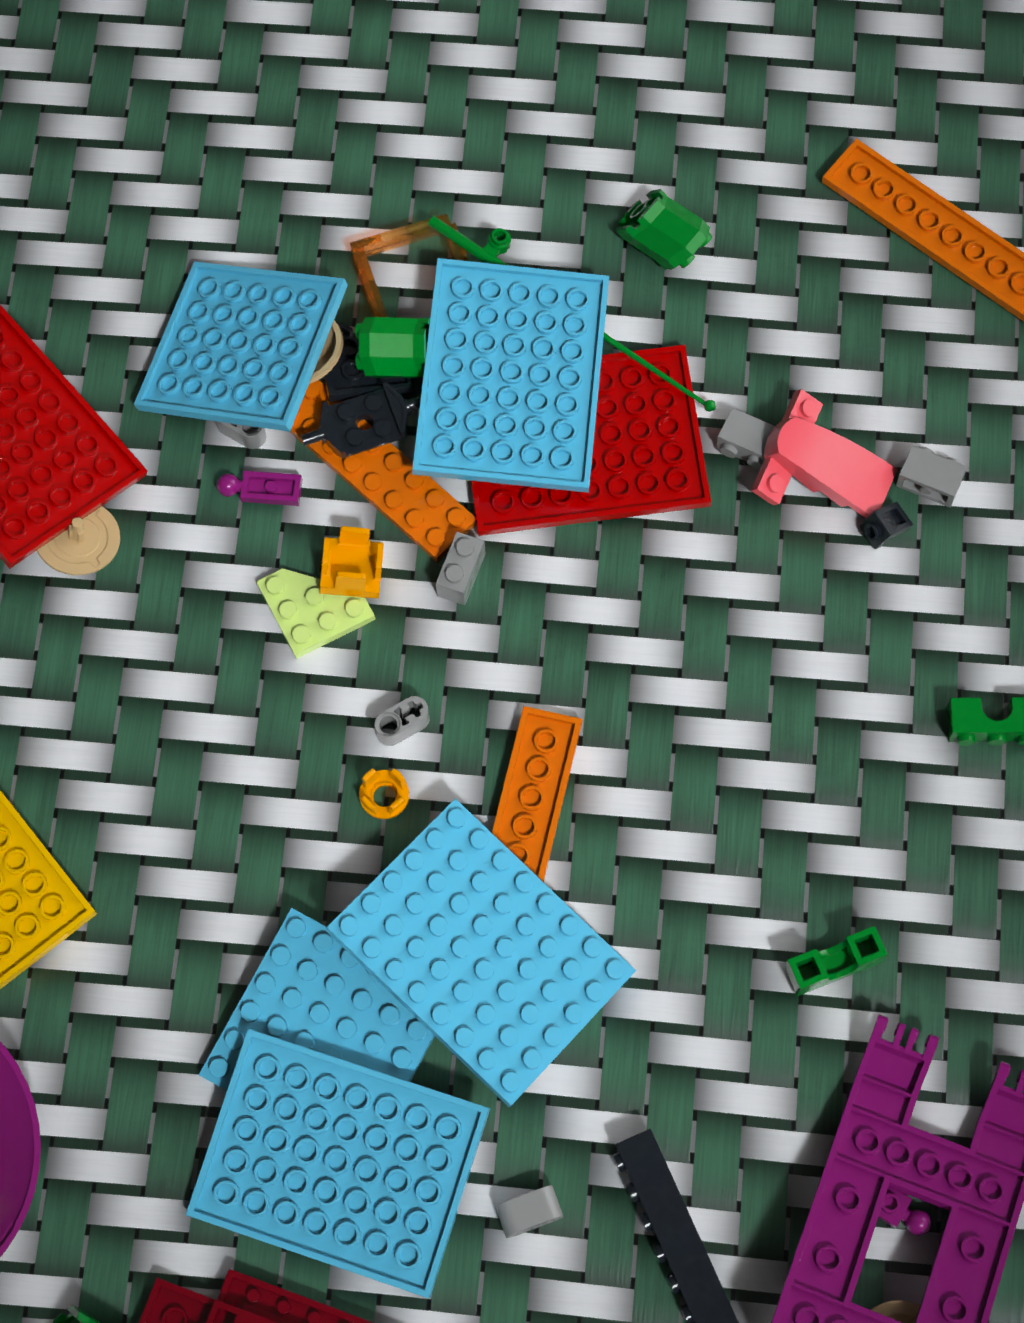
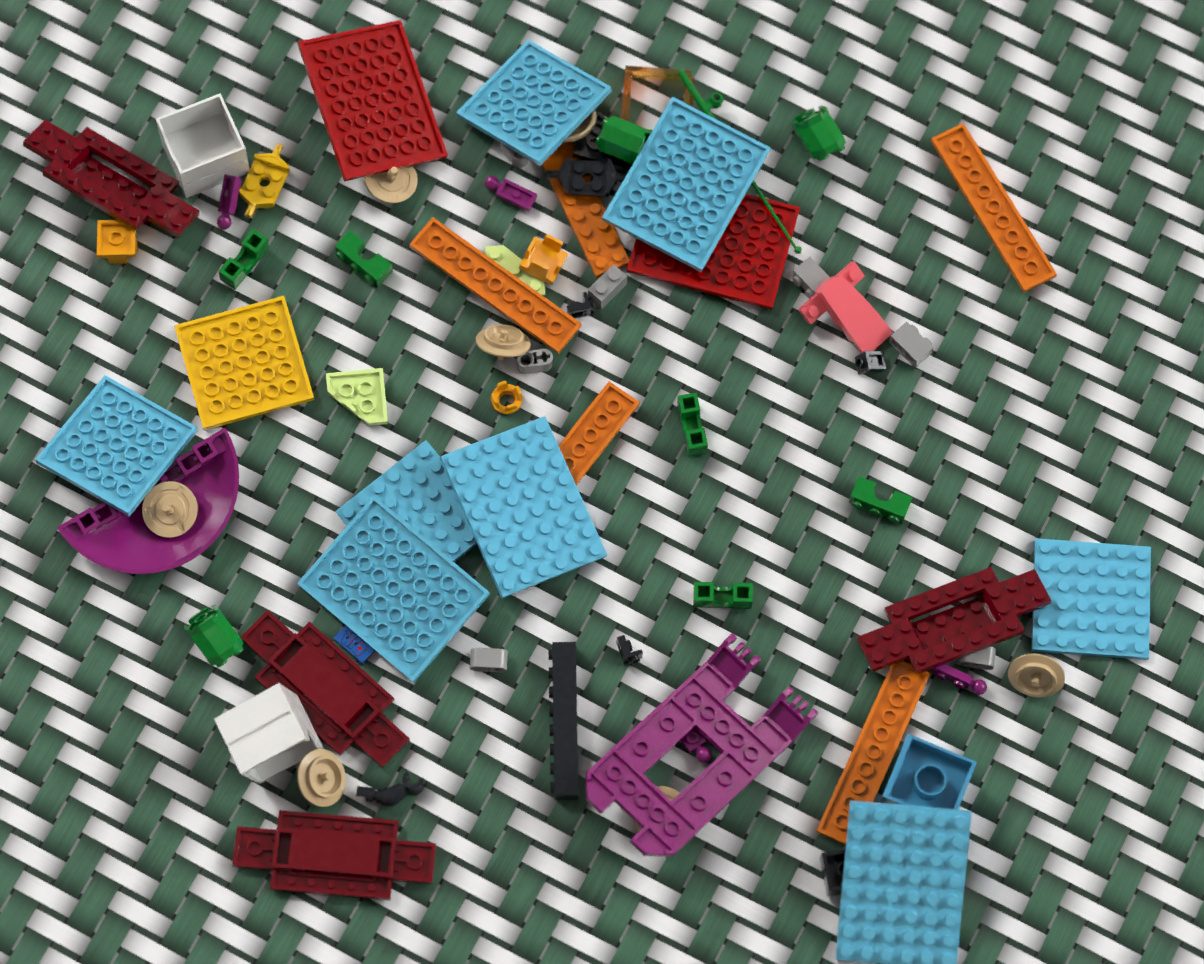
camera: 15 degrees right, 0 degrees up
none -> yellowish green plate [326,368,388,426]
none -> blue tile [333,625,376,665]
none -> green arch [335,231,393,287]
none -> orange plate [409,217,582,354]
none -> tan piece [476,324,531,360]
none -> black bracket [567,292,593,318]
none -> black bracket [616,635,643,664]
none -> green arch [677,392,708,457]

